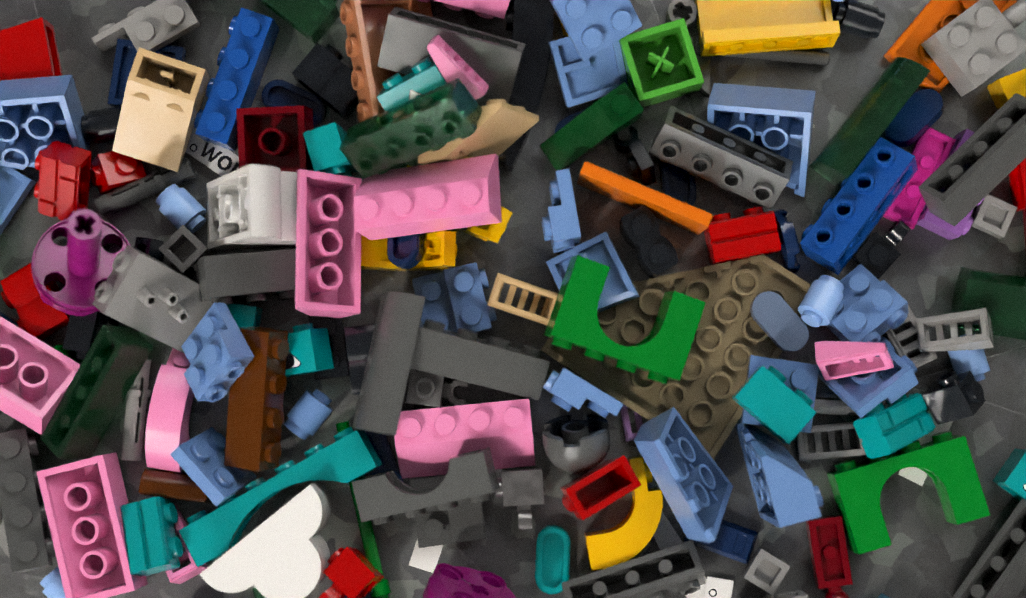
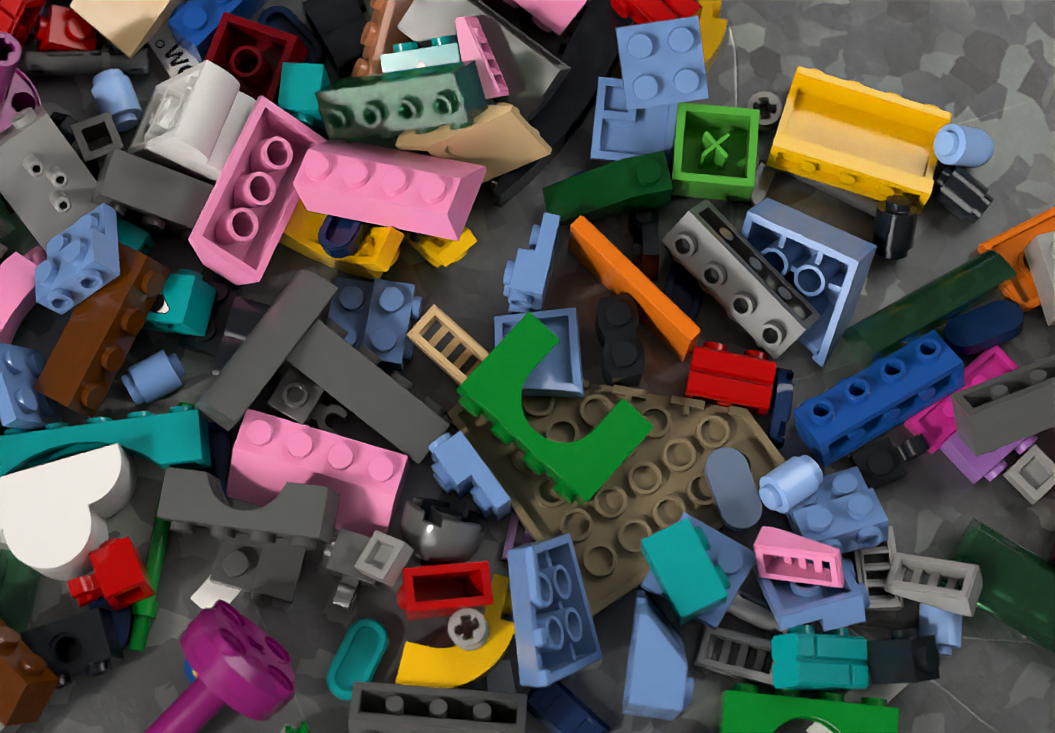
camera: 20 degrees right, 10 degrees down
none -> light grey plate [354,530,414,587]
none -> light grey bush [448,608,489,651]
none -> black brick [872,195,918,259]

